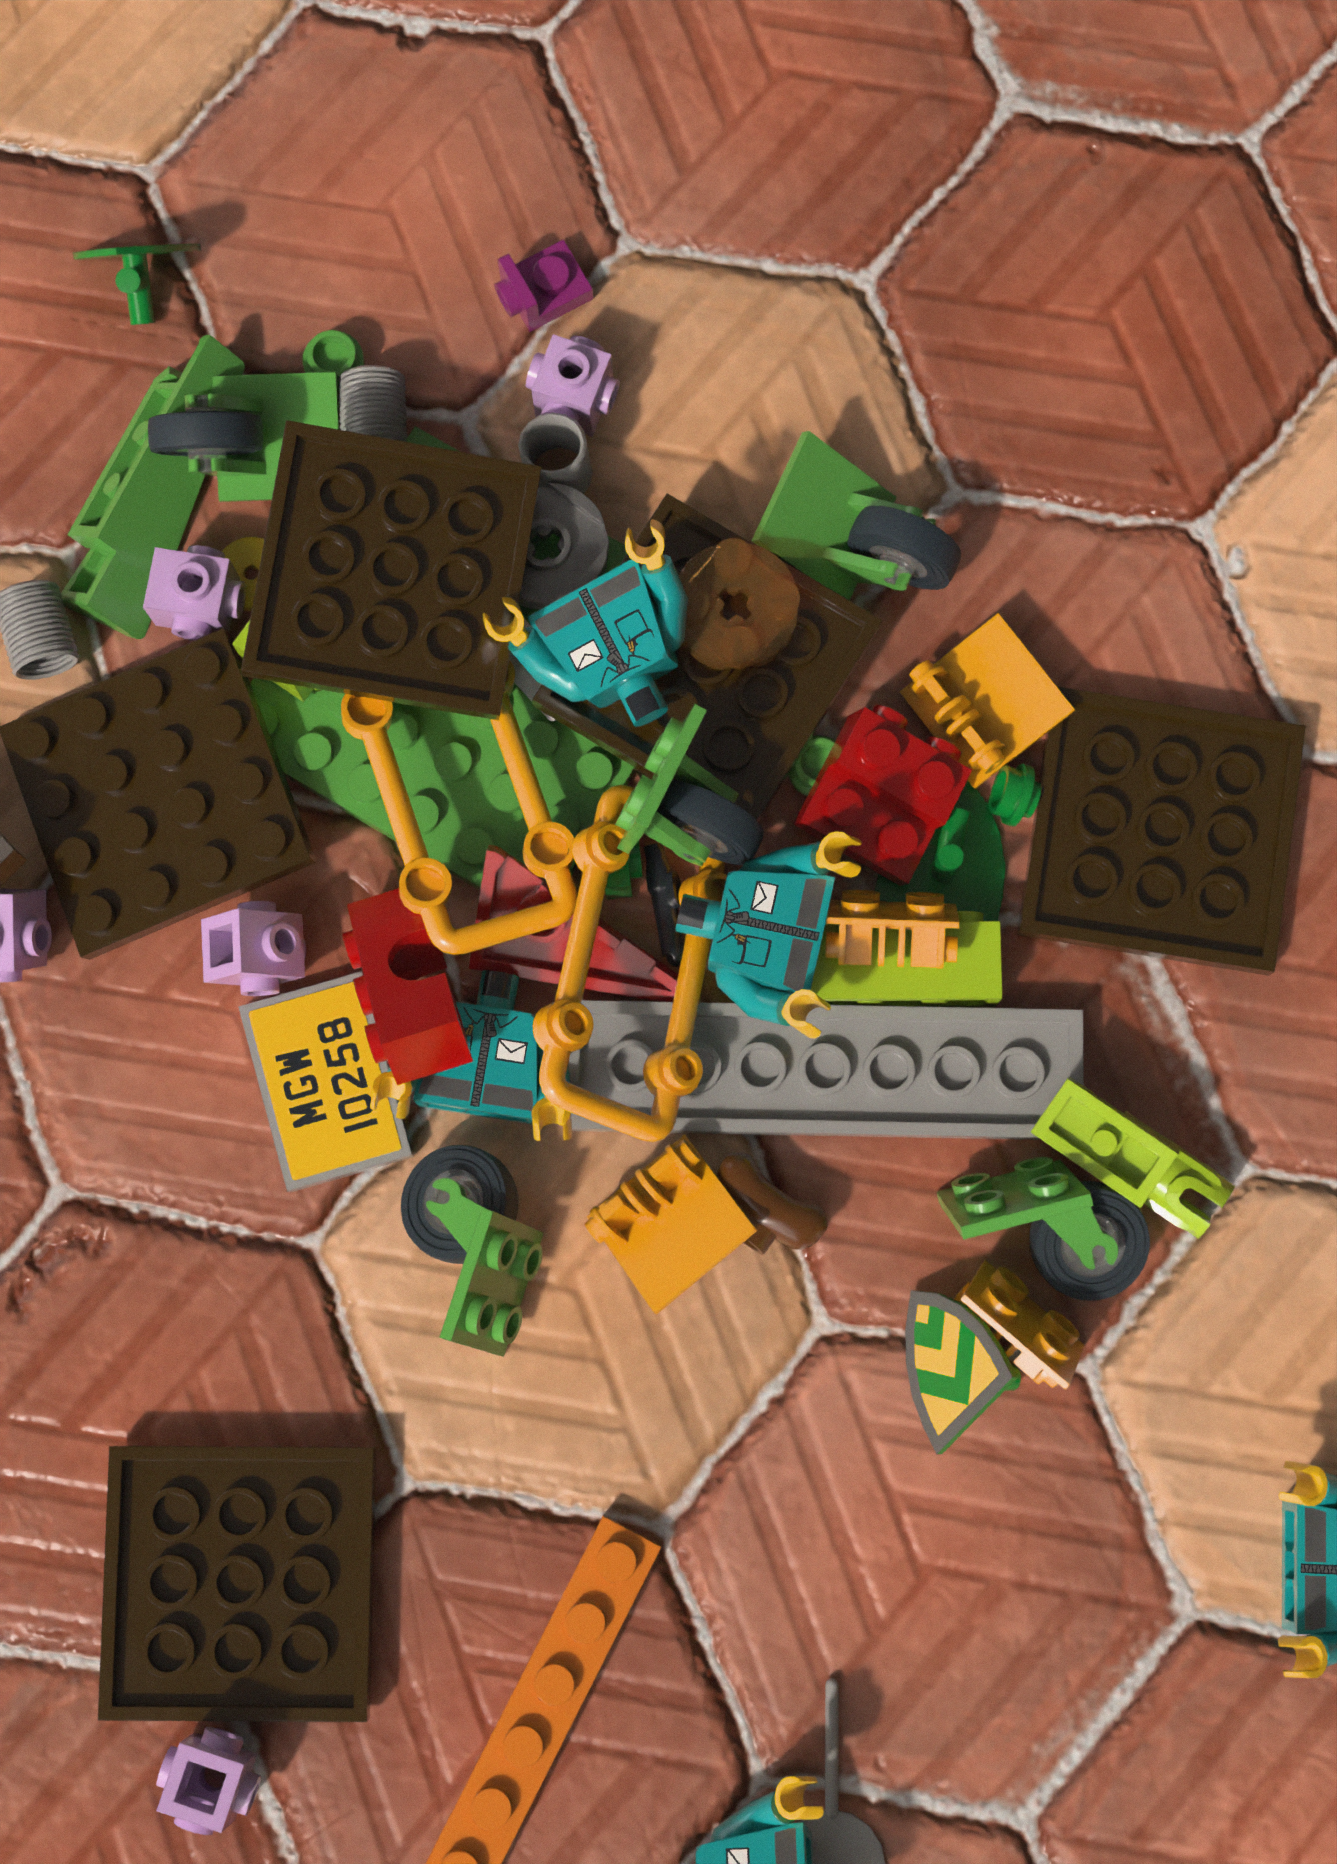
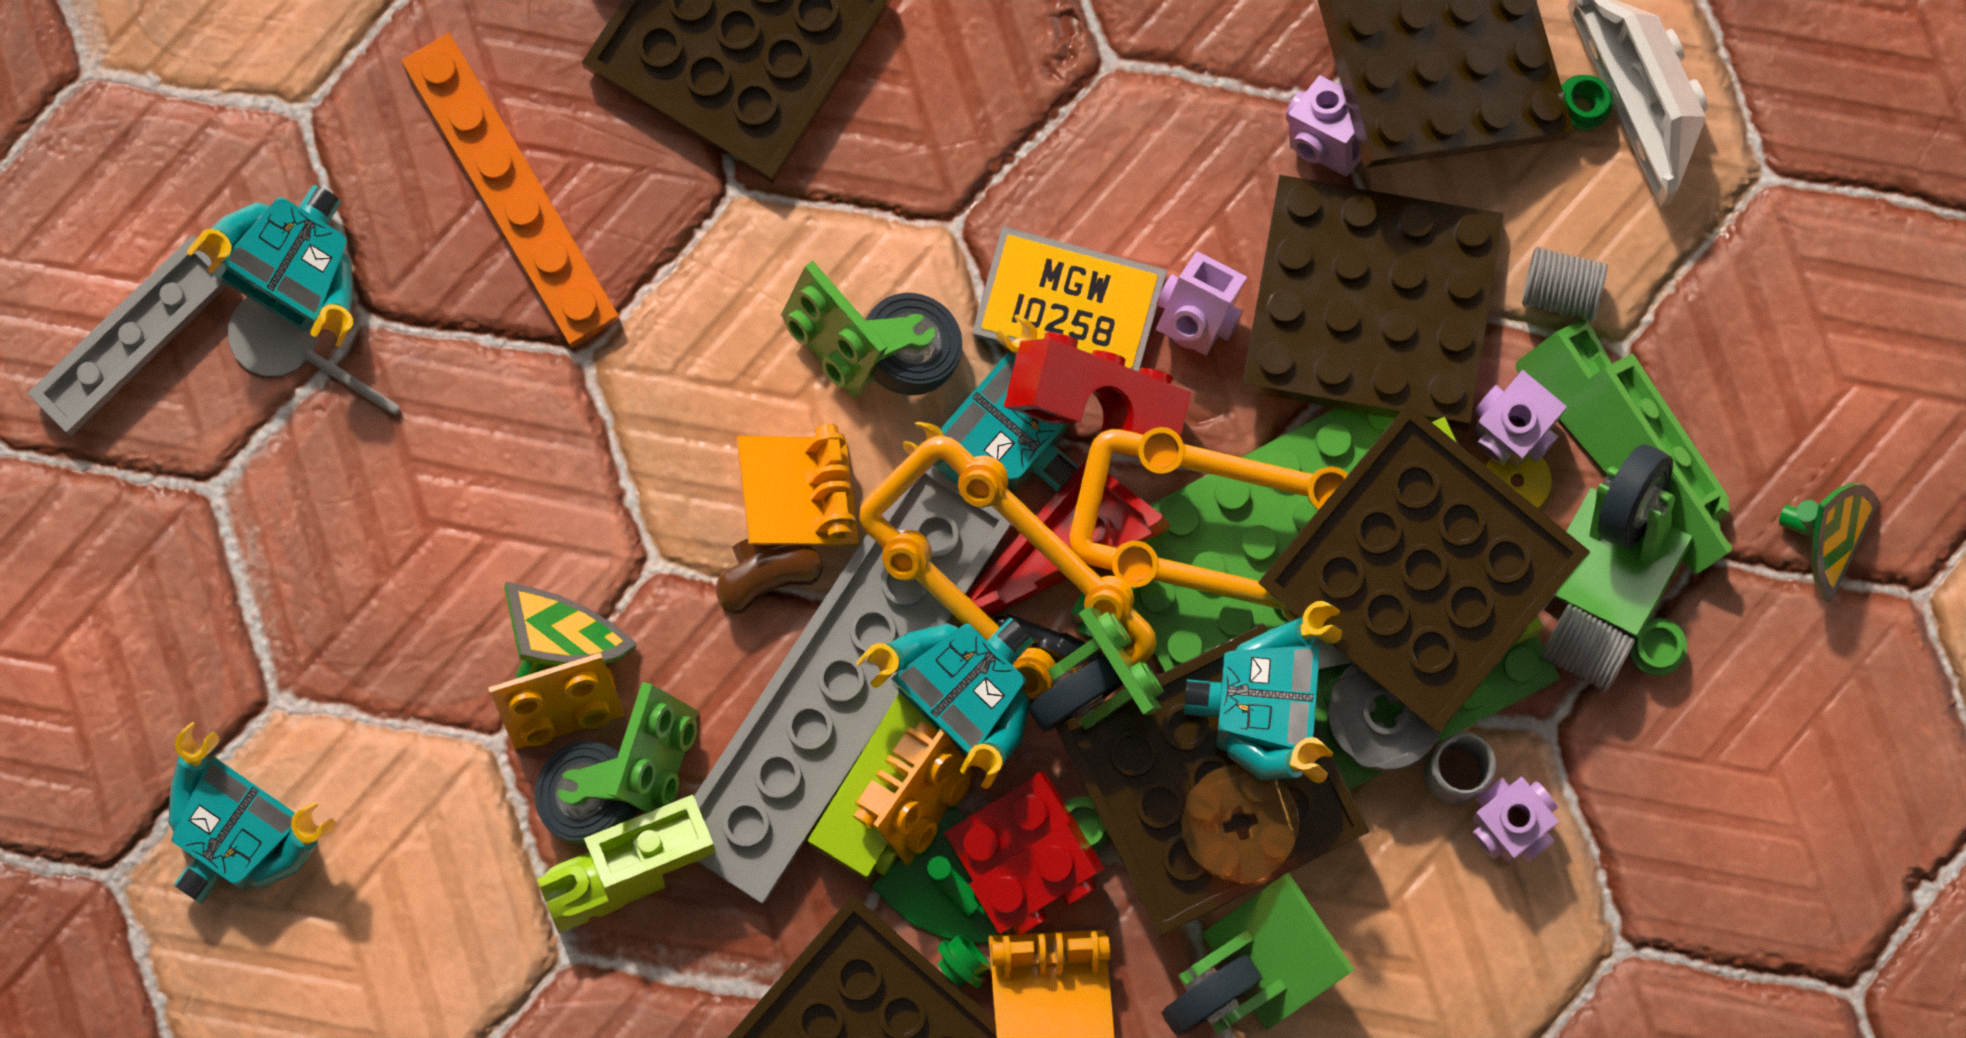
camera: 125 degrees right, 0 degrees up
magenta bracket [494,239,593,332] -> none

